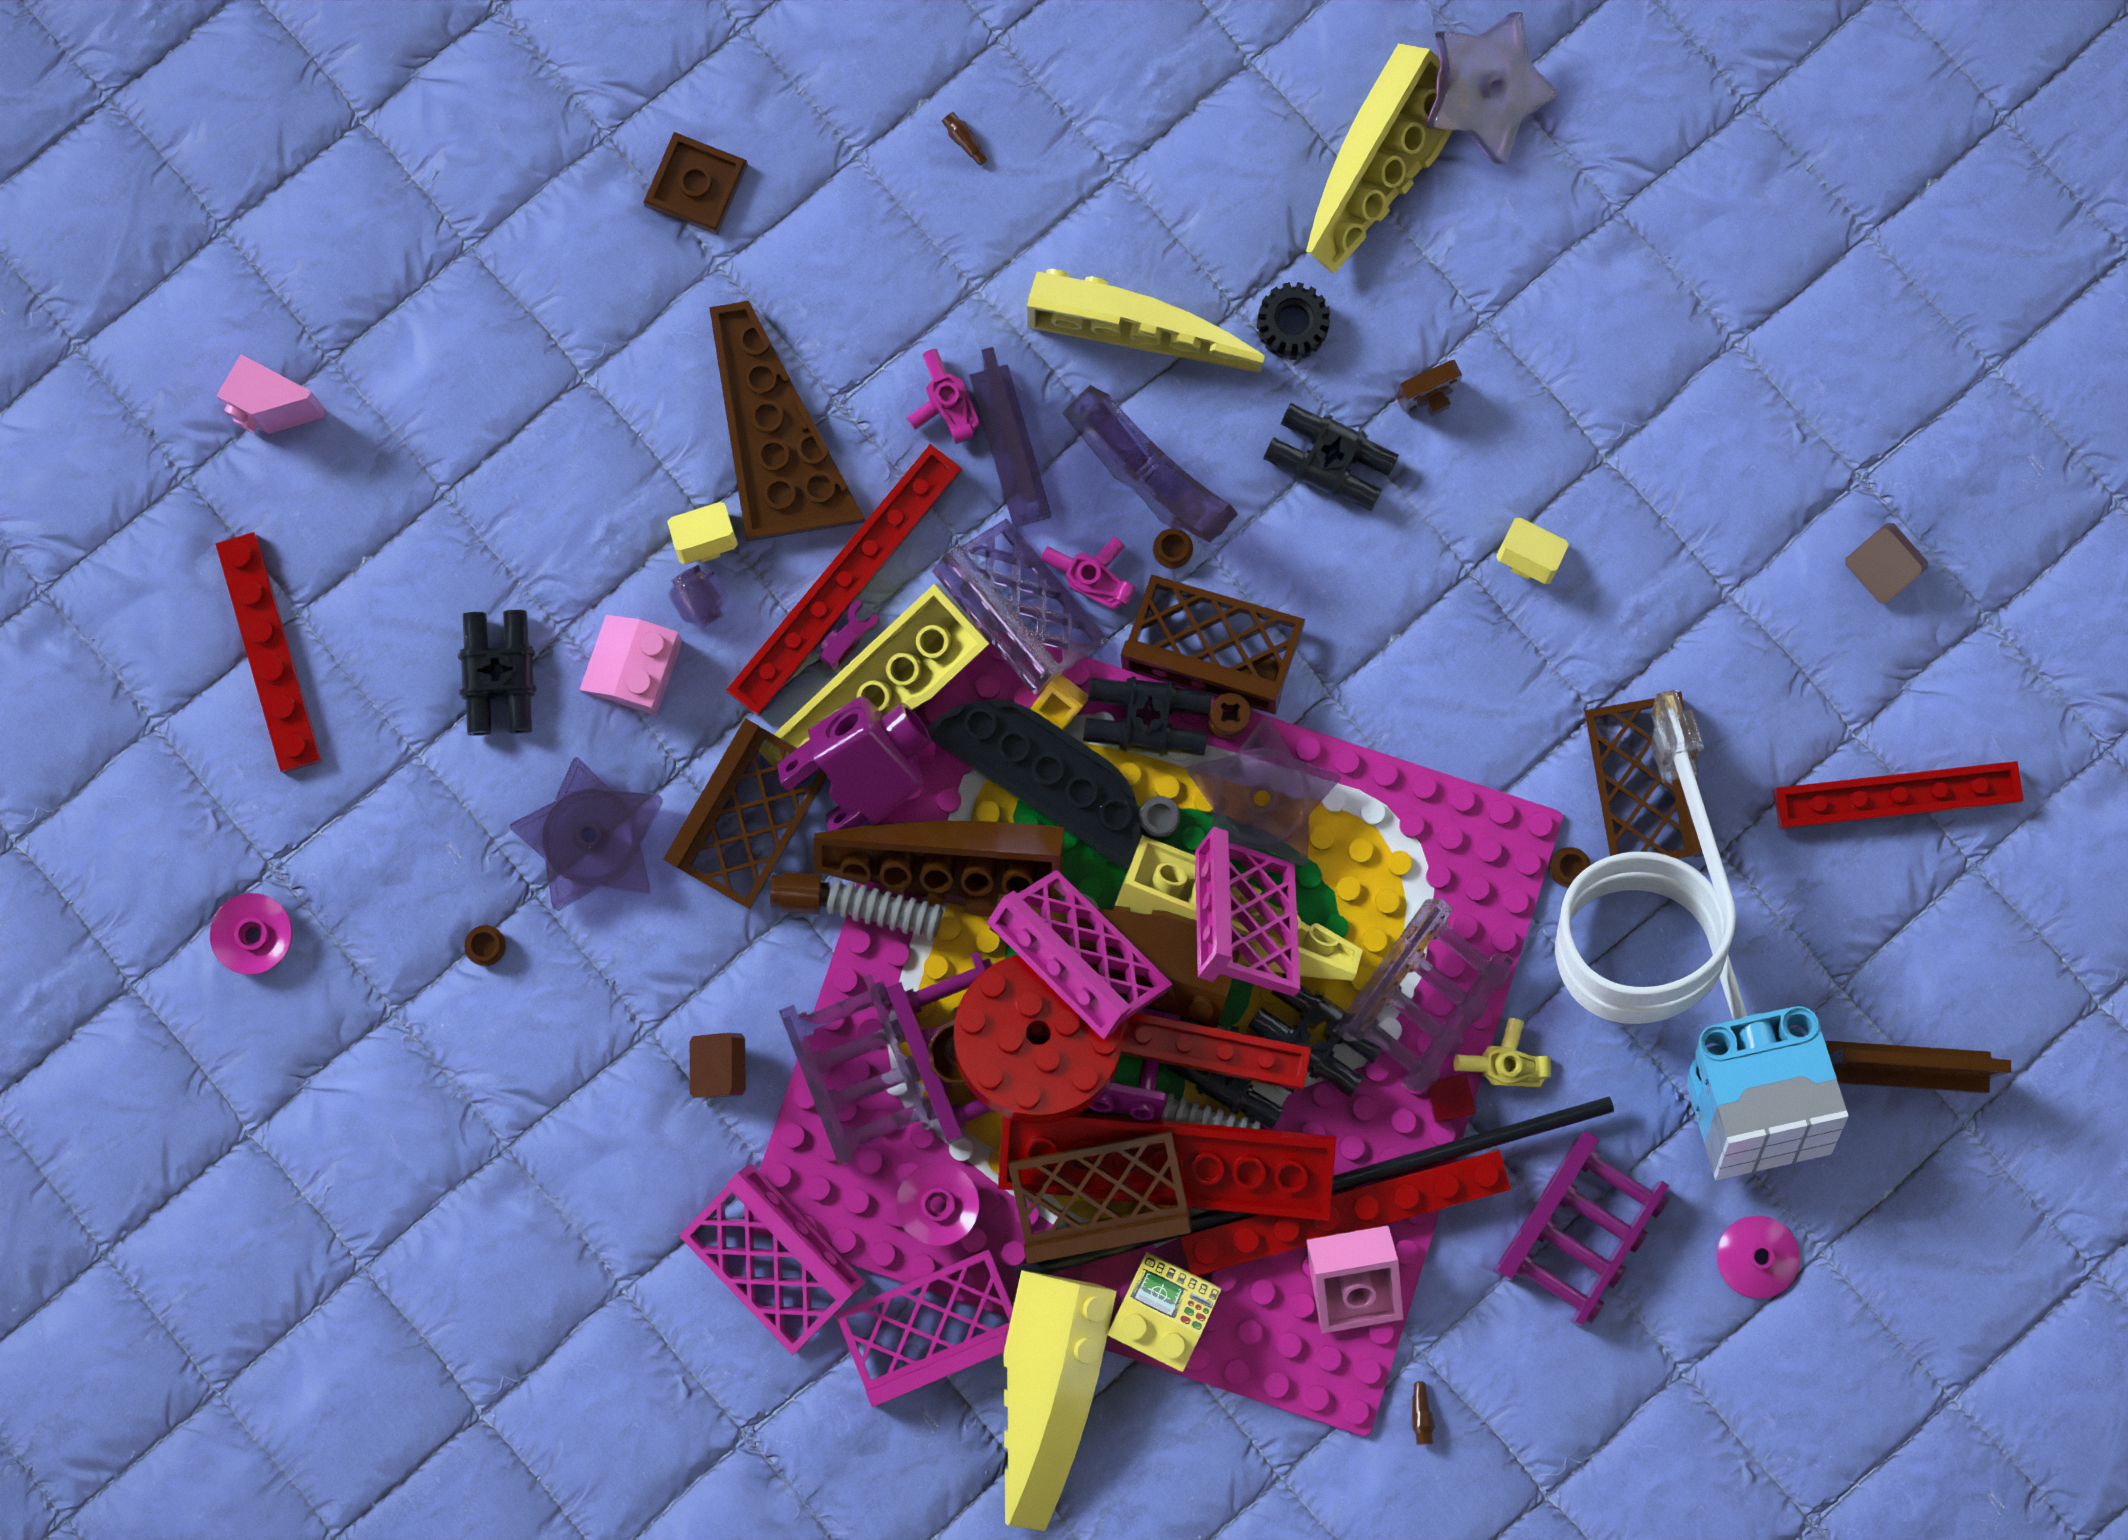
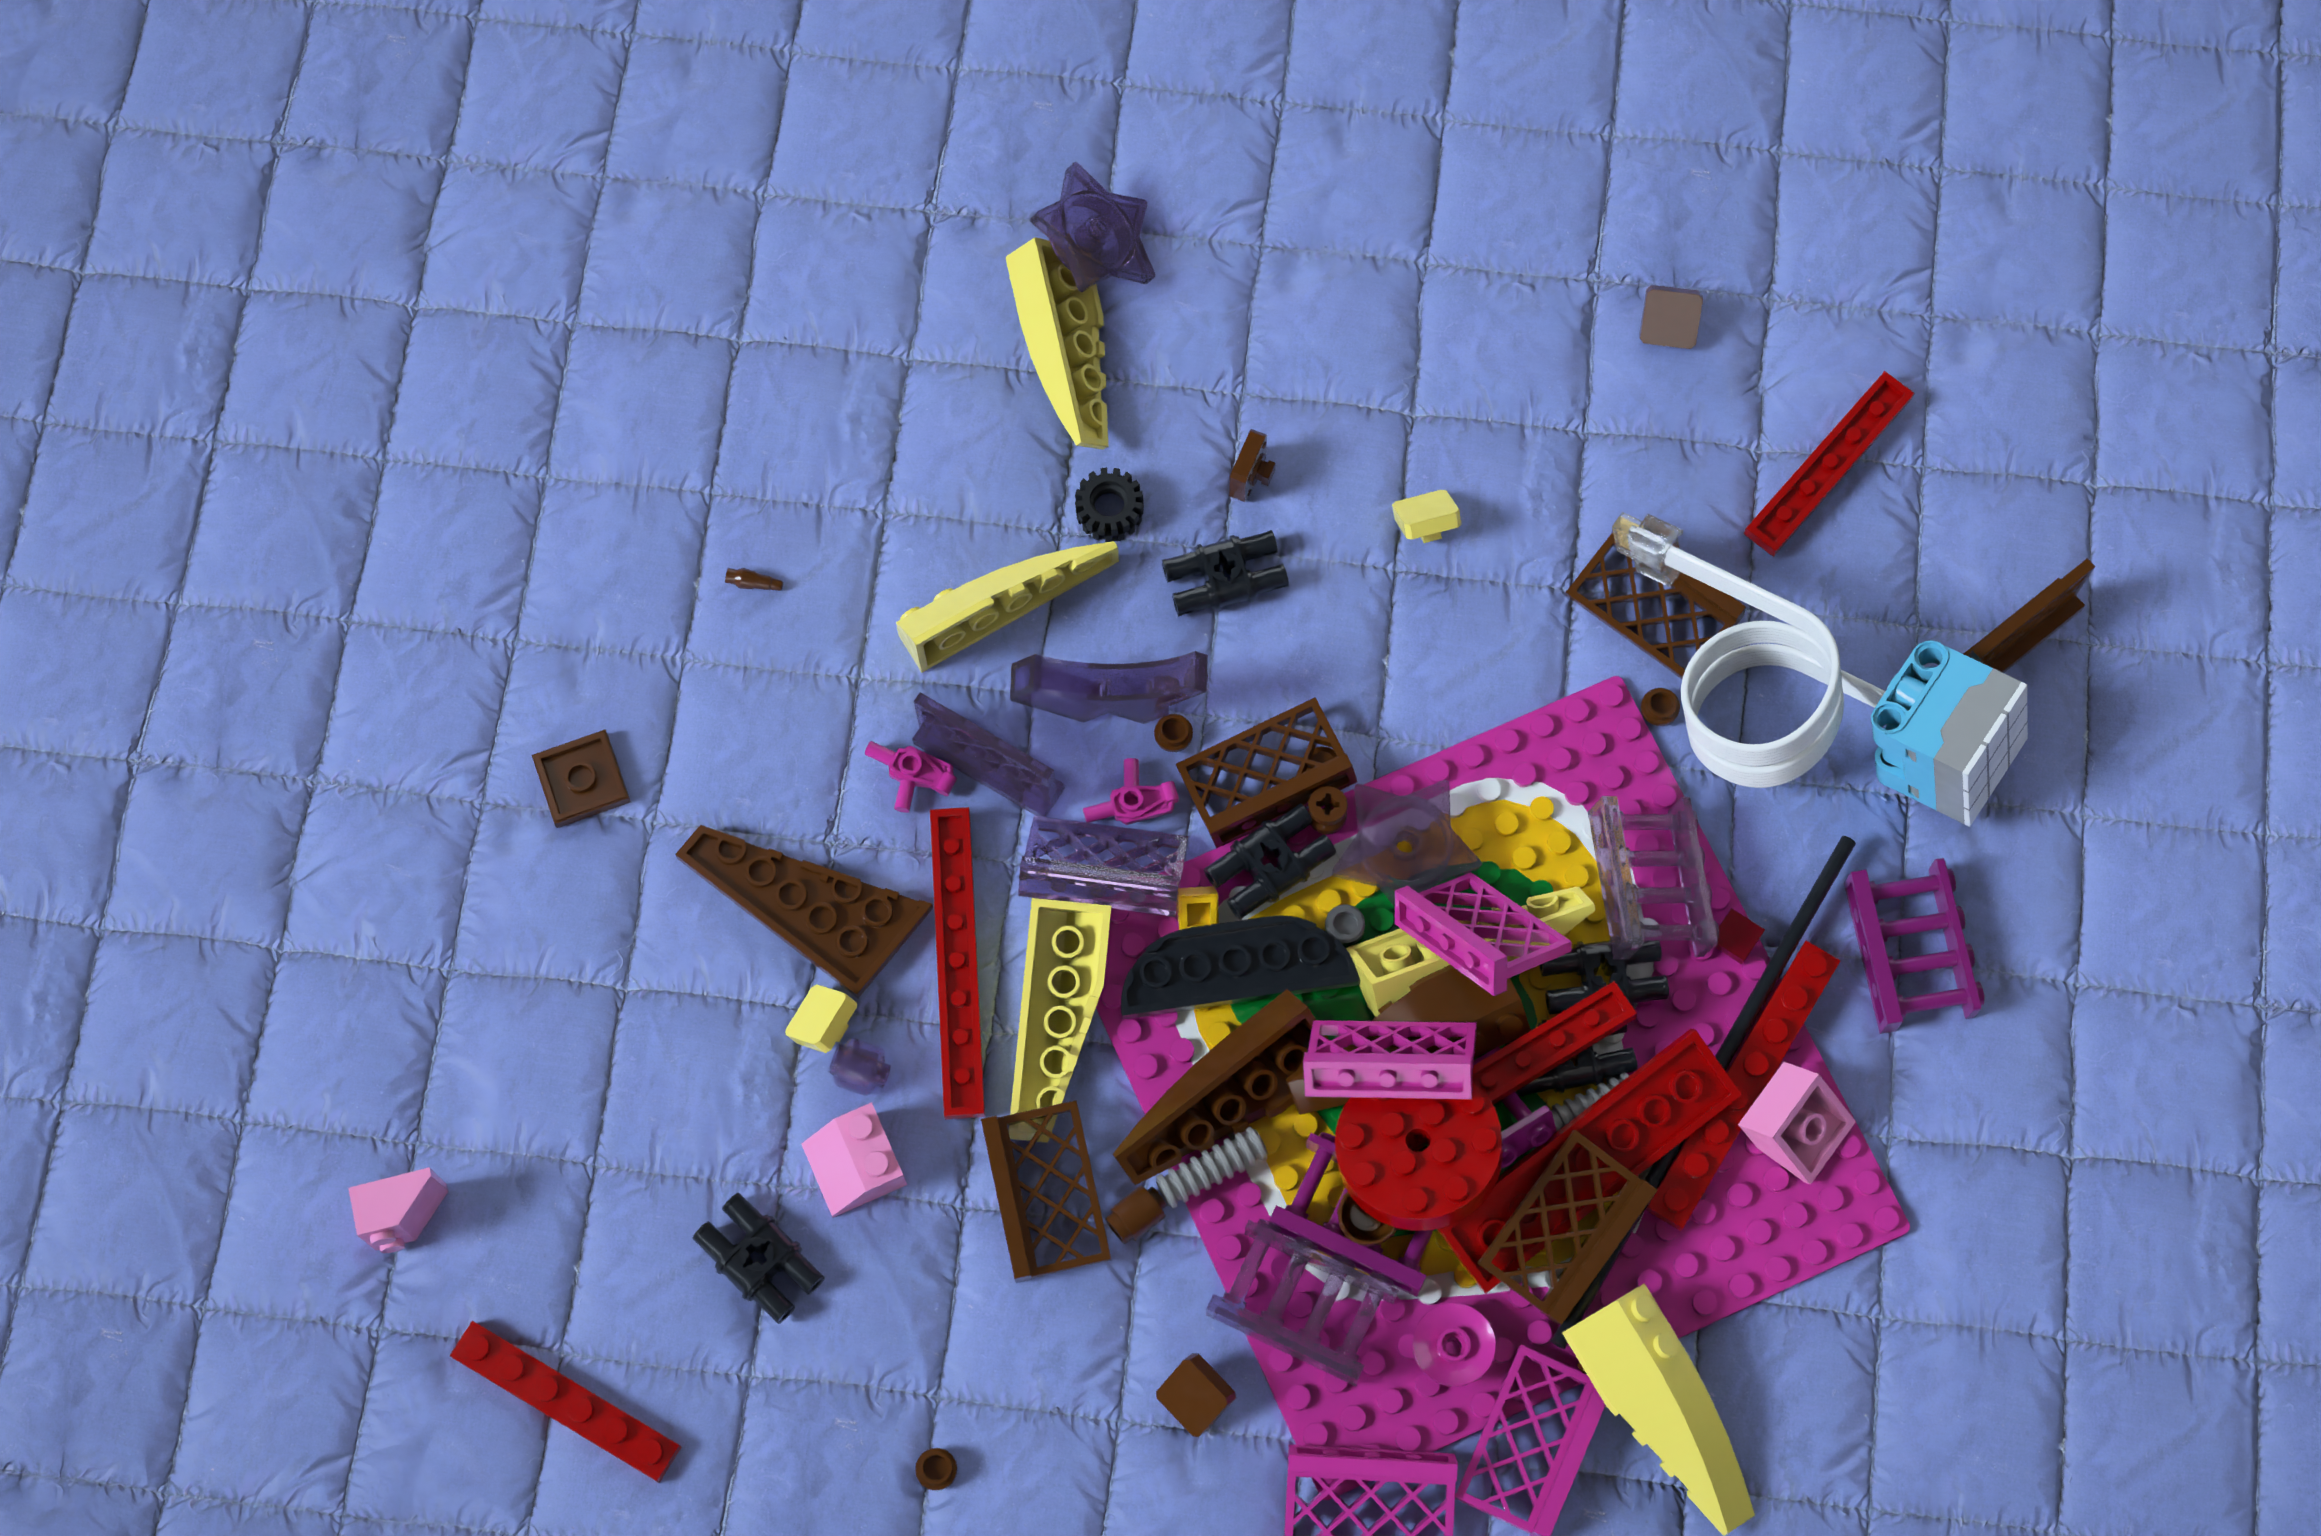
camera: 40 degrees left, 10 degrees down
clear purple plate [509,757,663,911] -> none
magenta piece [777,697,931,831] -> none
magenta plate [820,600,879,672] -> none
light yellow slope [1107,1252,1222,1372] -> none
reddish brown piece [1412,1381,1435,1445] -> none
light yellow piece [1453,1018,1551,1088] -> none
dark pink dish [1717,1216,1800,1299] -> none

